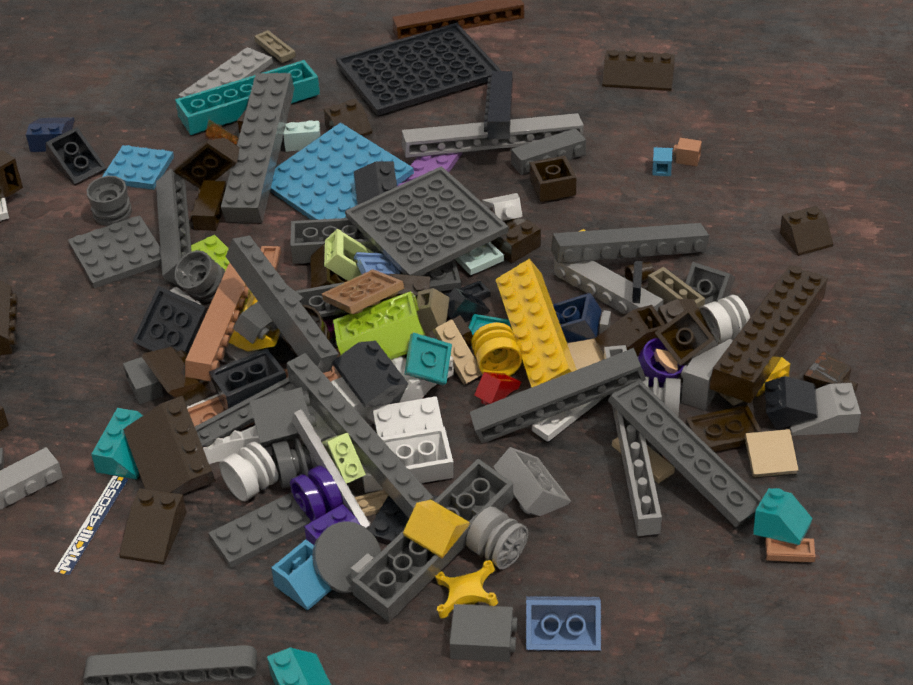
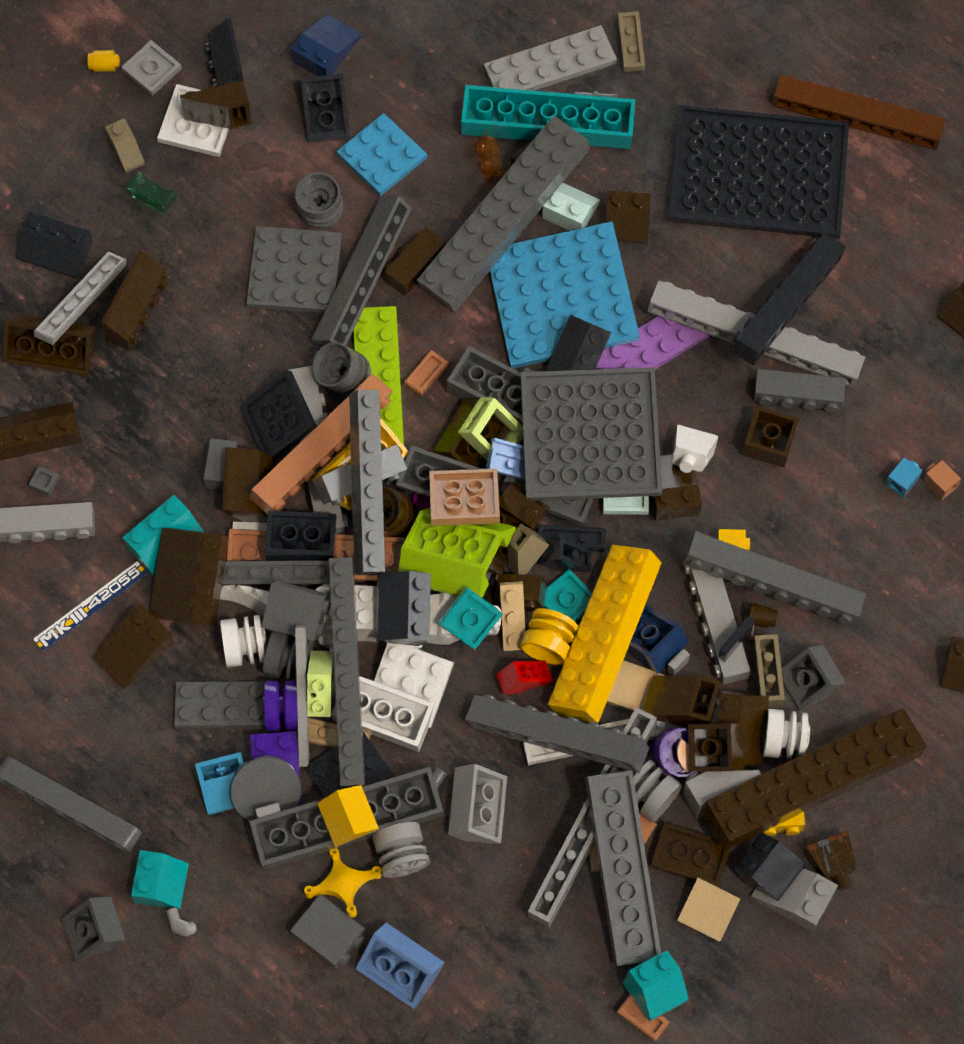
camera: 30 degrees right, 25 degrees up
dark brown slope [173,138,240,188] -> none

